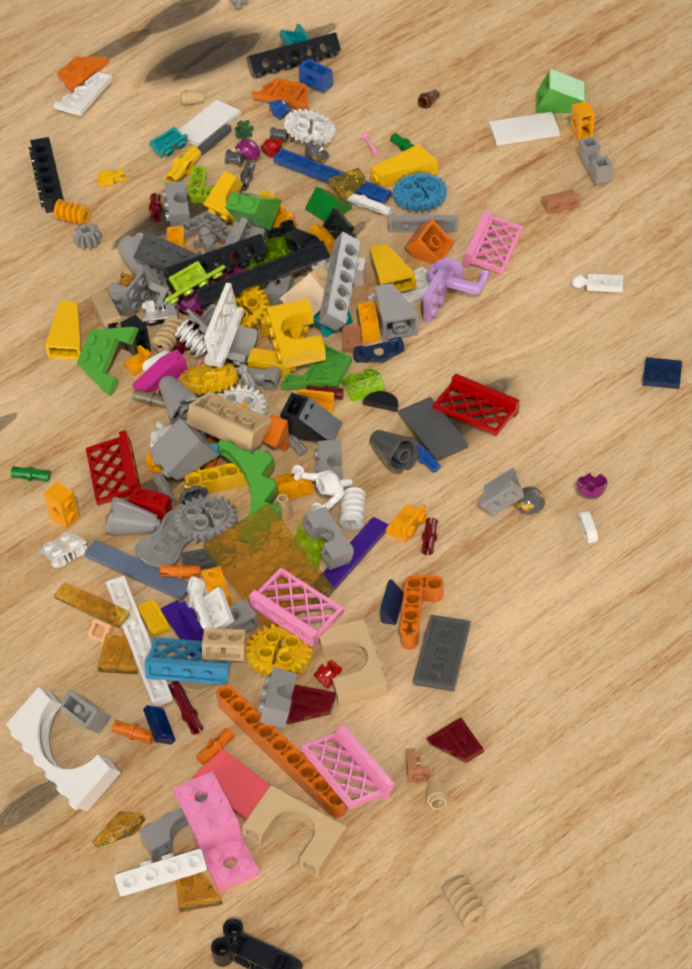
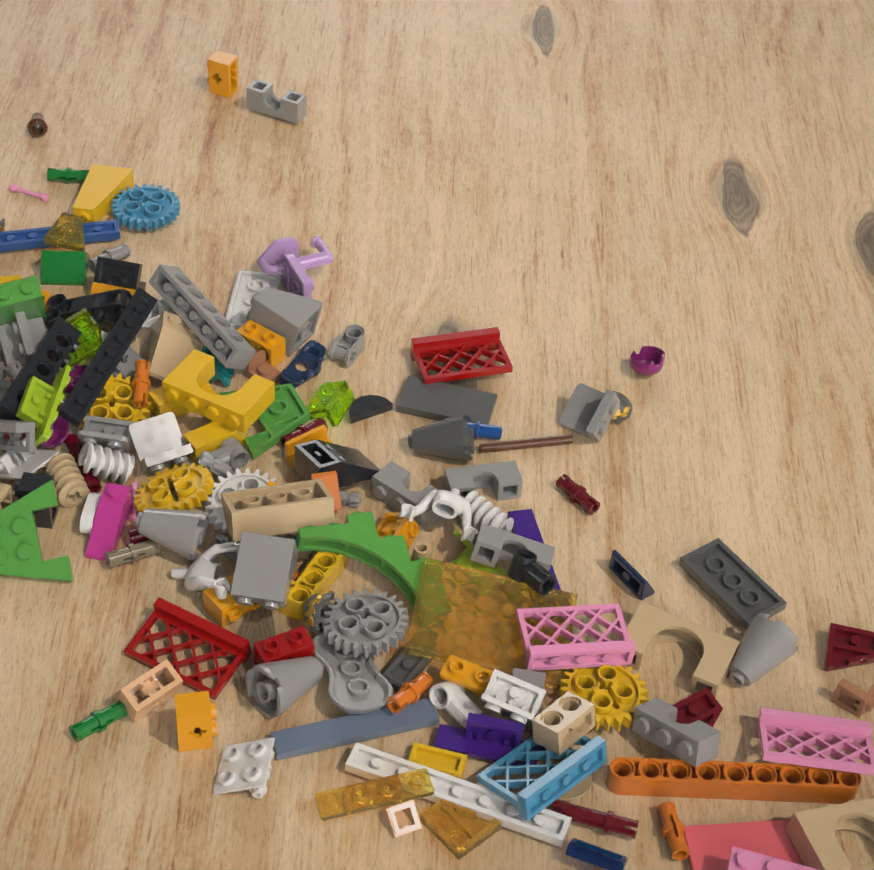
camera: 55 degrees left, 5 degrees down
light orange bracket [123,345,152,376] -> none
light grey axle [154,474,177,506] -> none
white fence [204,283,244,367] -> none
red piece [313,660,342,689] -> none
white pin [345,191,394,217] -> none
yellow slope [370,243,417,292] -> none
light orange bracket [386,504,428,543] -> none
light grey fence [389,215,457,233] -> none
orange beam [400,574,444,650] -> none
orange slope [405,218,454,264] -> none
bright pink fence [463,209,523,274] -> none
white tile [489,112,560,146] -> none
bright green slope [536,69,586,113] -> none
nougat bracket [541,190,580,214] -> none
white plate [572,274,623,293] -> none
white beam [578,511,598,544] -> none
dark blue bracket [642,357,682,389] -> none
none -> light grey pin [88,243,131,272]
none -> light nougat brick [118,659,183,722]
none -> orange pin [132,359,151,408]
none -> light grey piece [328,324,365,366]
none -> light grey arch [443,460,523,501]
none -> reddish brown bar [479,434,573,453]
none -> black piece [507,548,557,596]
none -> light grey cone [728,613,799,686]

